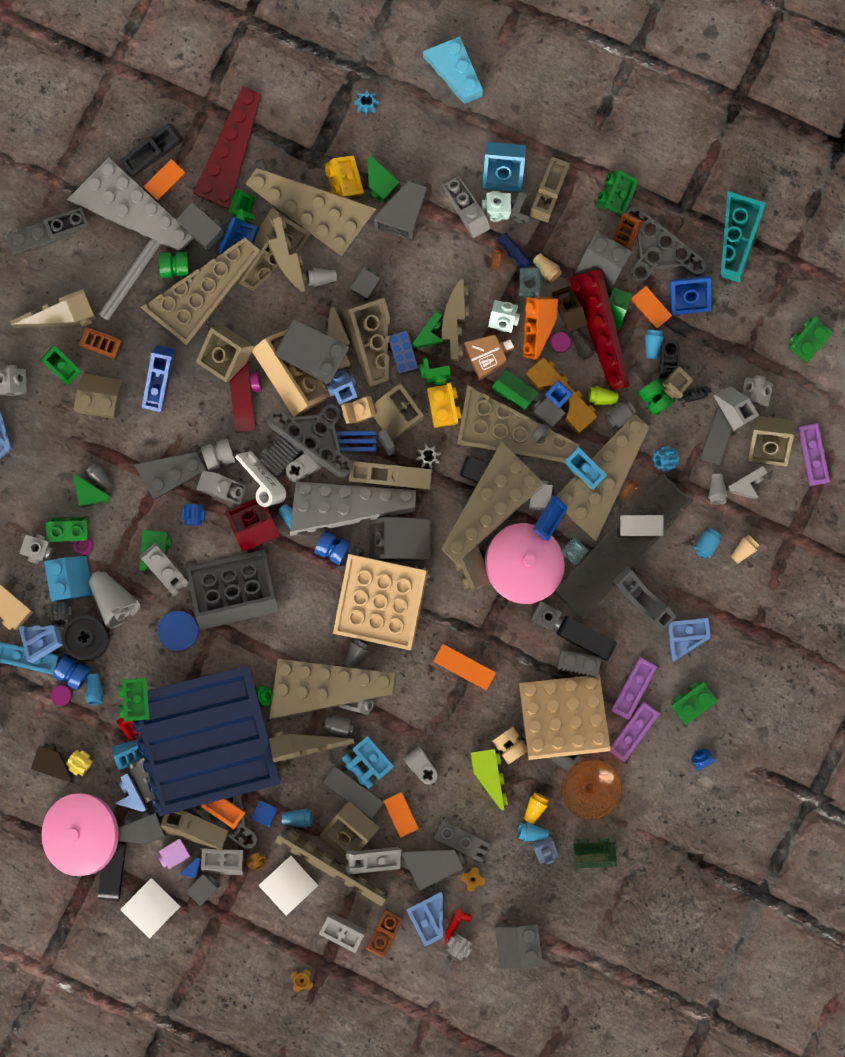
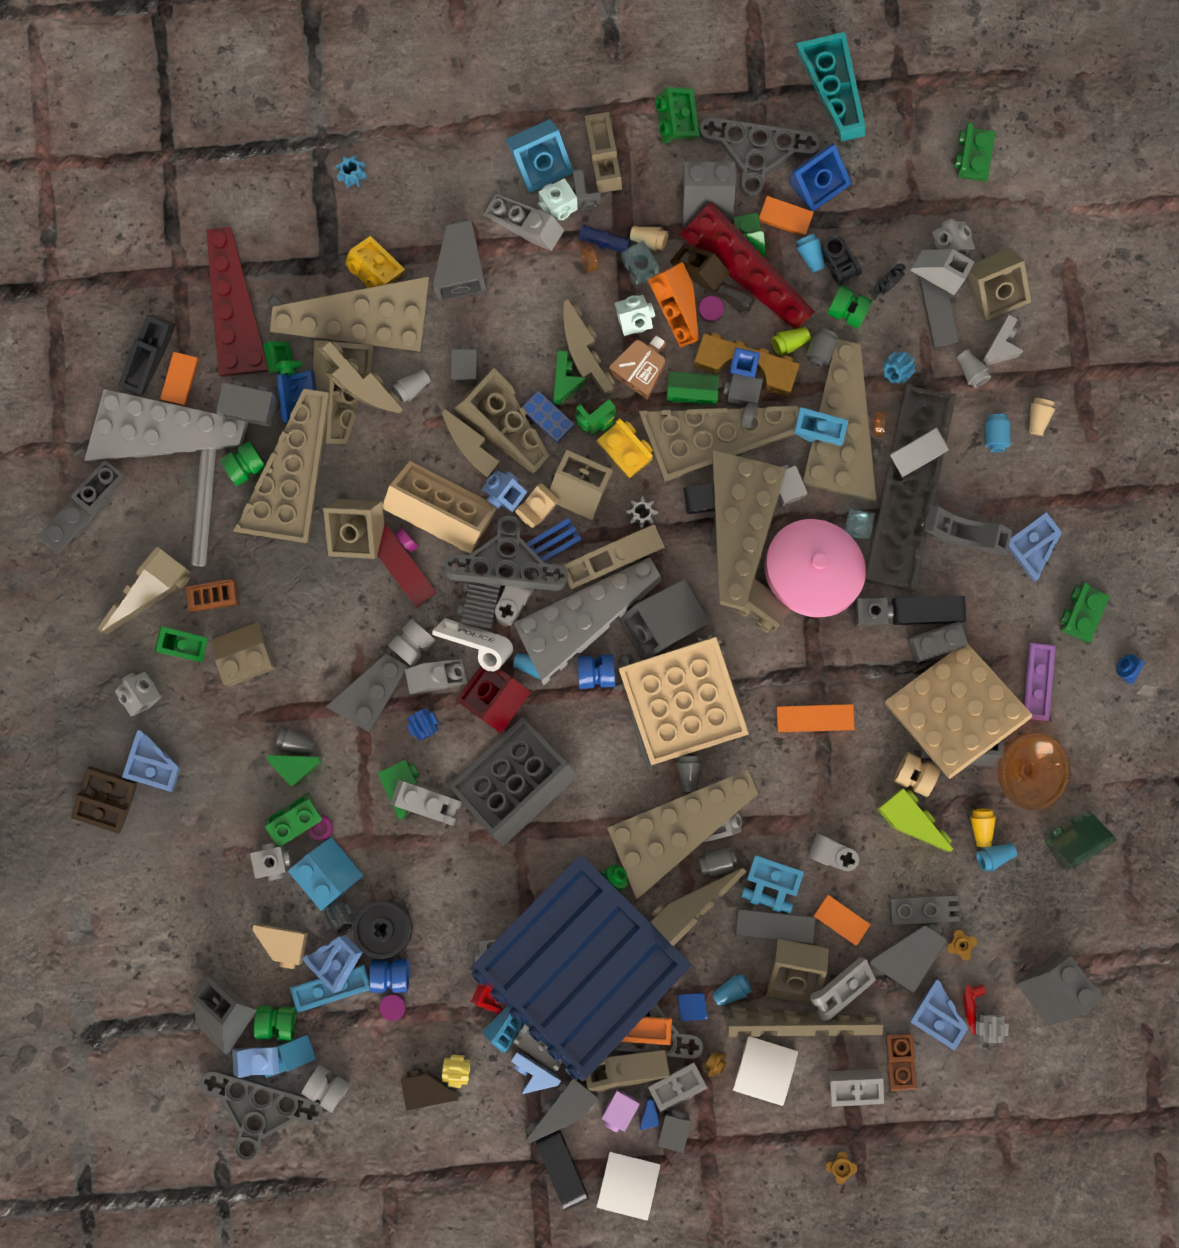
camera: 25 degrees left, 0 degrees up
bright pink dish [42,793,119,876] -> none
dark azure cone [85,674,105,705] -> none
light grey cone [89,571,141,628] -> none
green bracket [118,678,149,722] -> none
blue slope [141,345,176,412] -> none
blue tile [158,611,198,651] -> none
dark grey slope [274,319,349,384] -> none
green slope [368,156,400,204] -> none
dark grey tile [378,429,395,458] -> none
medium azure wedge [423,37,483,104] -> none
sand blue tile [532,837,559,864] -> none
blue tile [533,496,568,541] -> none
medium lavender tile [611,657,658,720] -> none
dark orange slope [612,212,644,250] -> none
dark tan bracket [662,366,693,398] -> none
medium lavender tile [798,423,830,486] -> none

